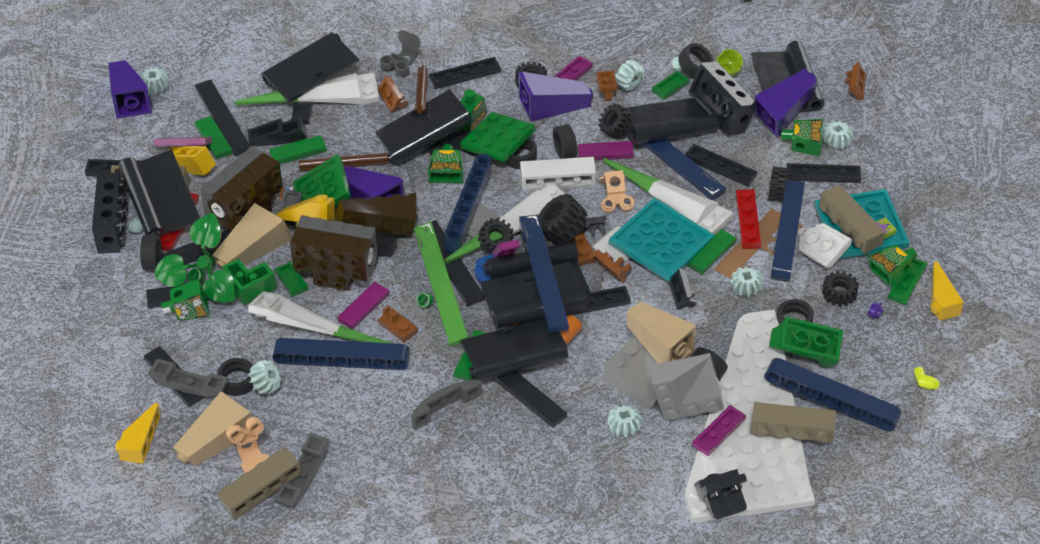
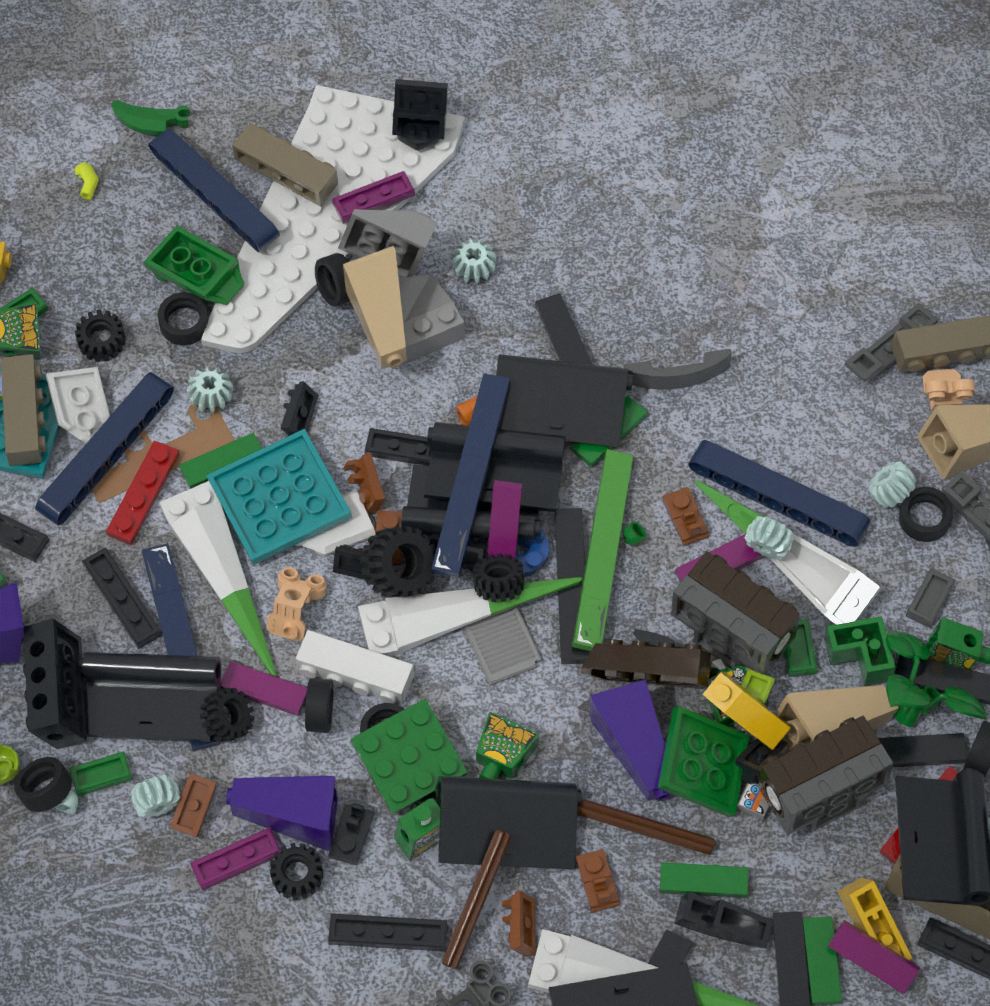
camera: 155 degrees left, 15 degrees up
dark blue beam [445,154,491,253] -> none
black tyre [768,166,788,201] -> none
dark purple plate [867,301,884,320] -> none
none -> green piece [111,100,190,135]
none -> black plate [329,803,374,866]
none -> dark orange plate [576,849,620,913]
none -> light aqua gear [744,516,794,559]
none -> dark grey tile [906,568,956,628]

